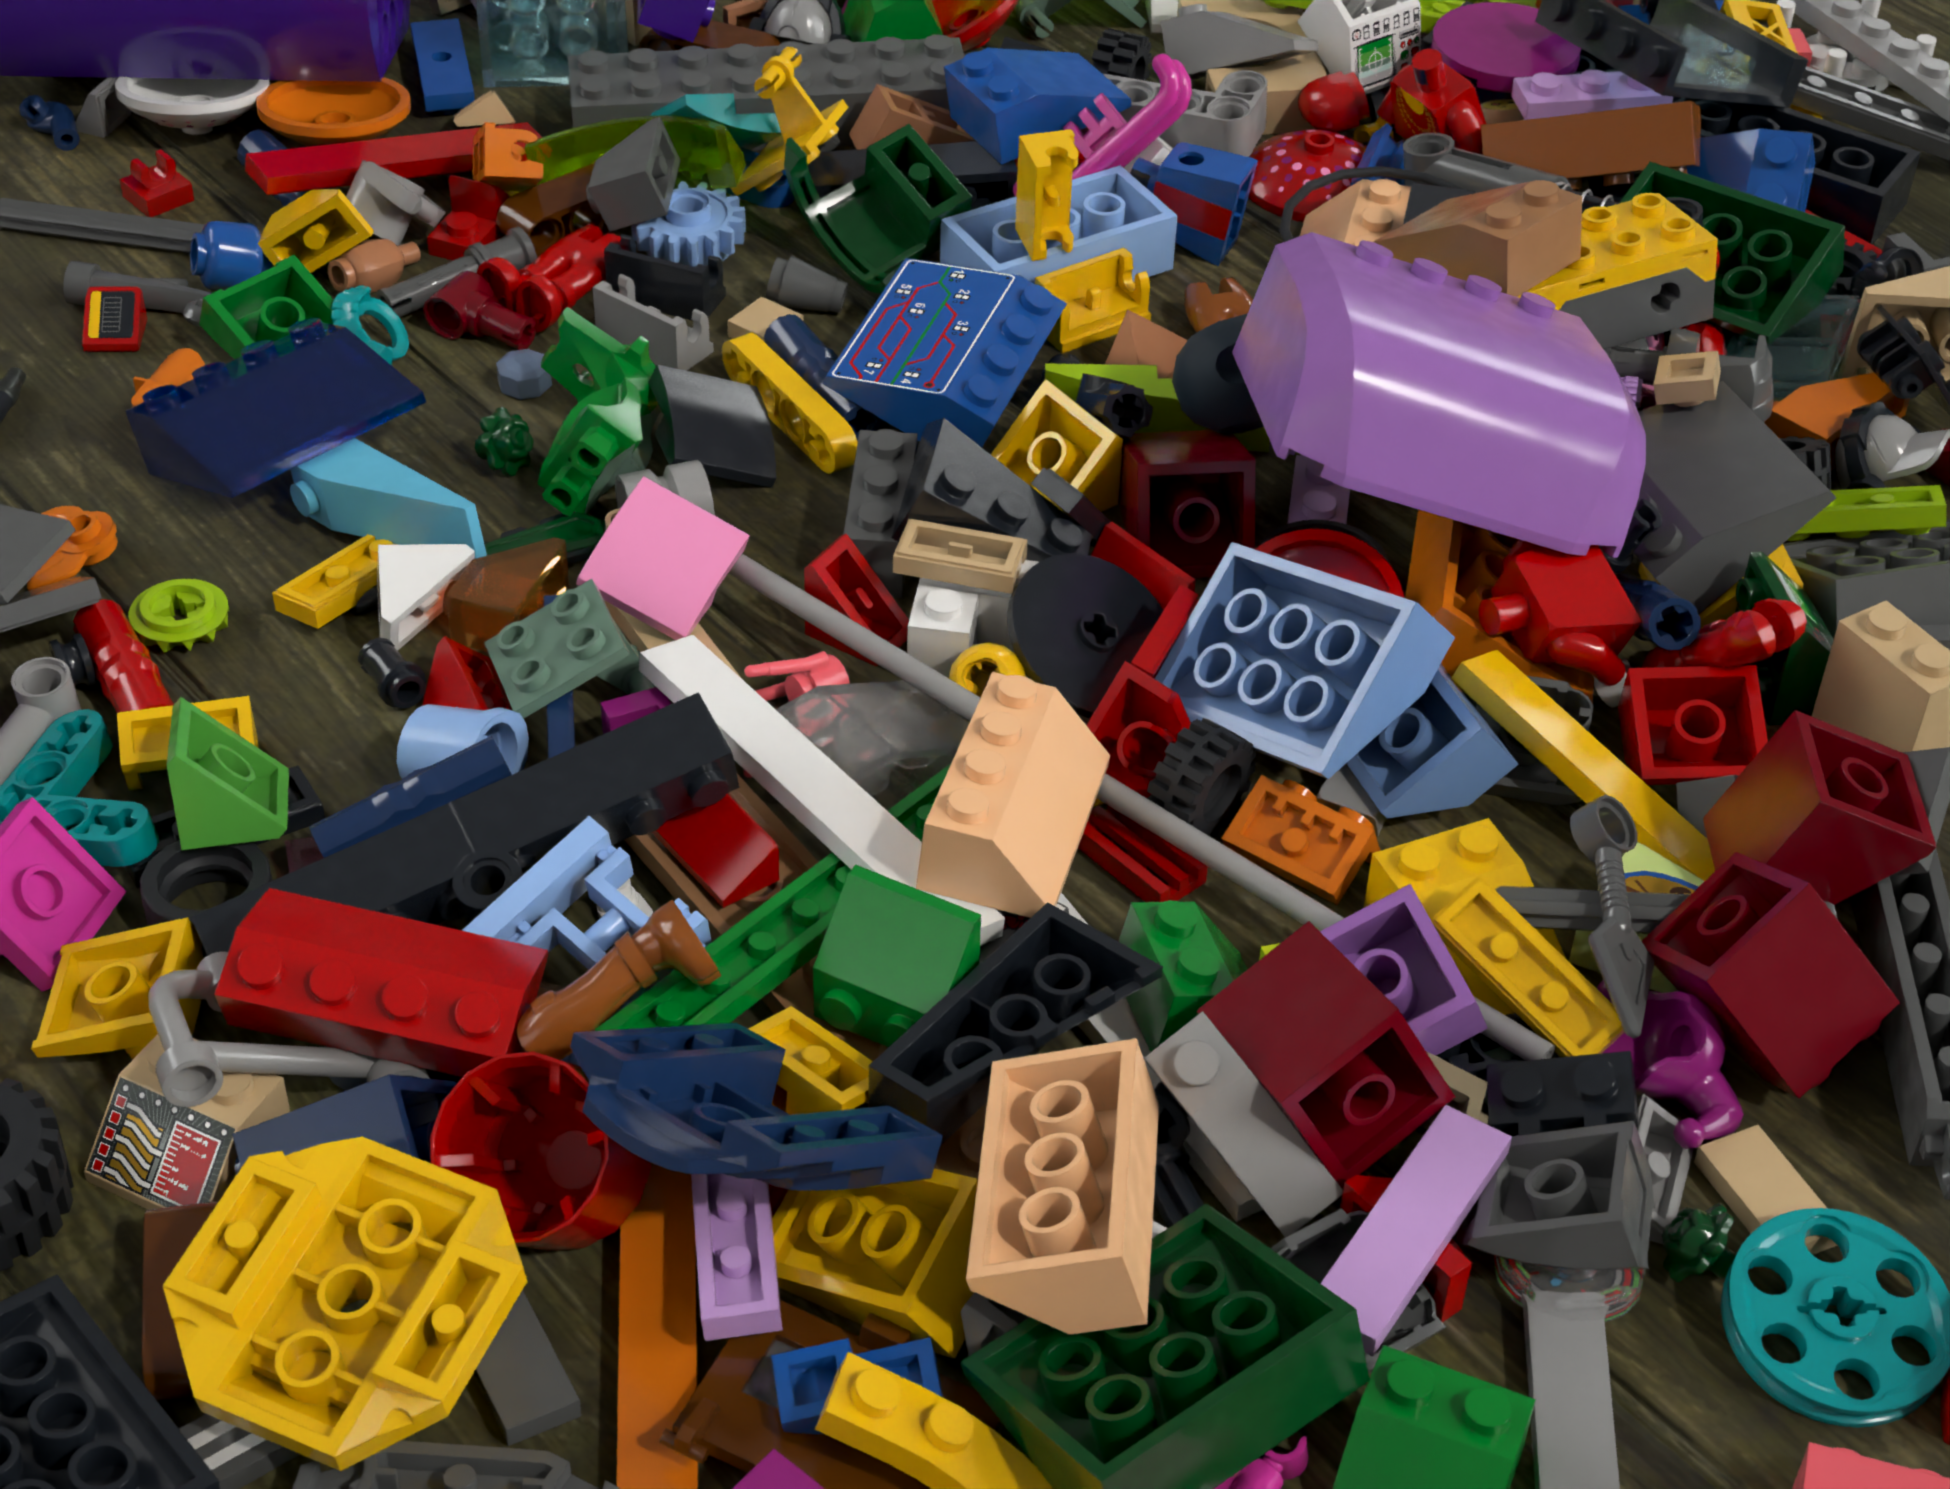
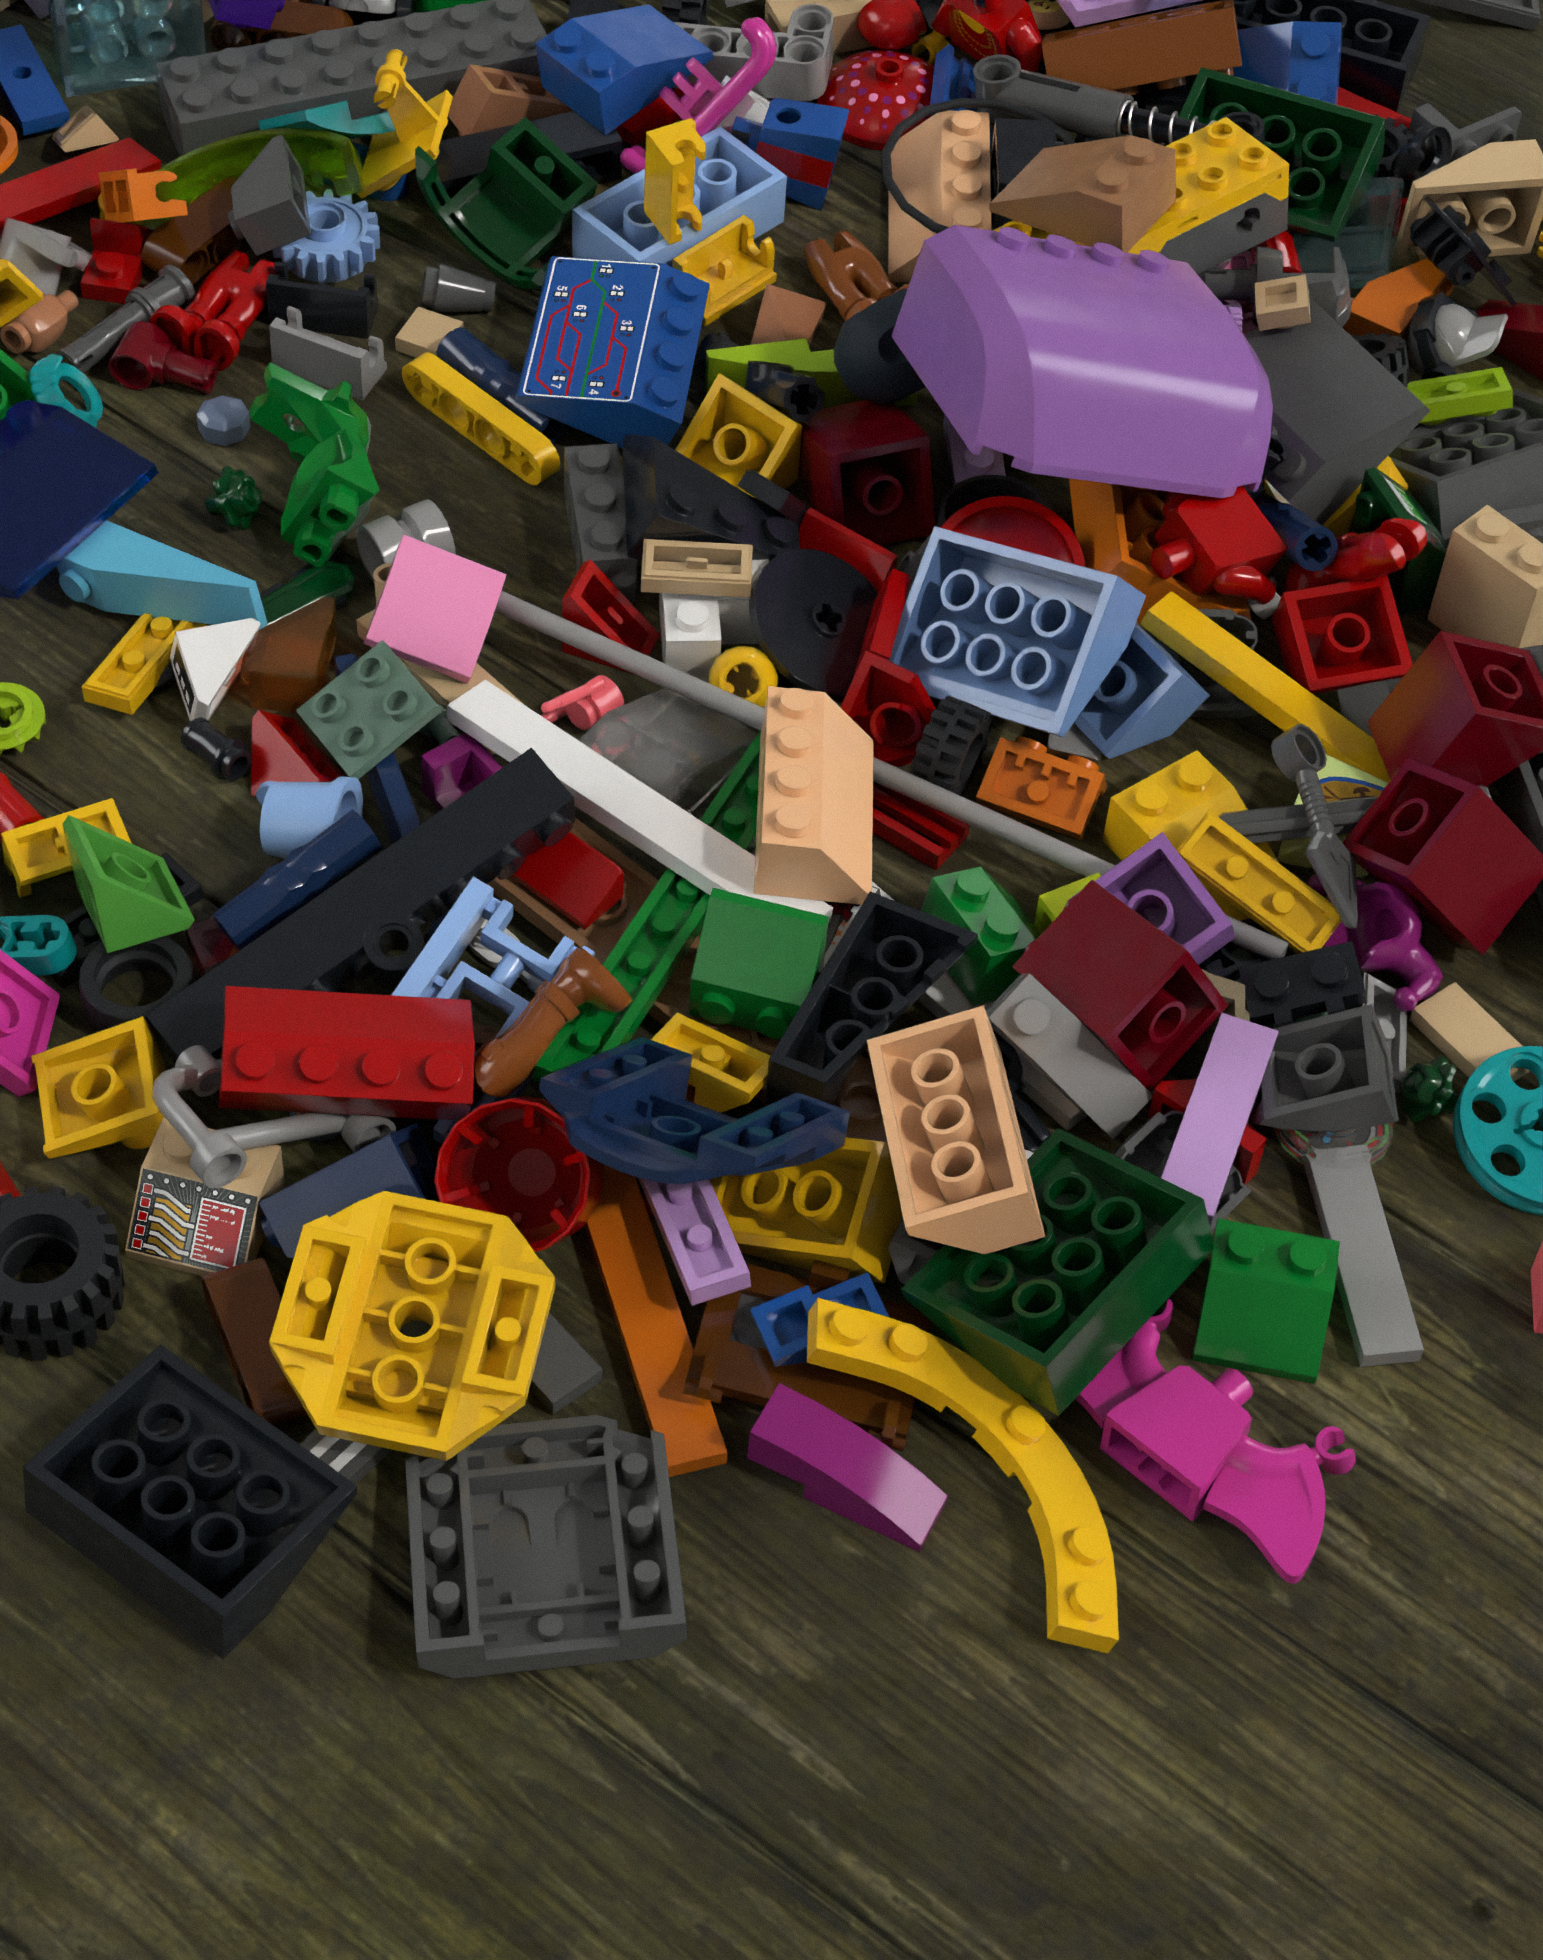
camera: 15 degrees left, 10 degrees up
black slope [648,364,776,488] -> none

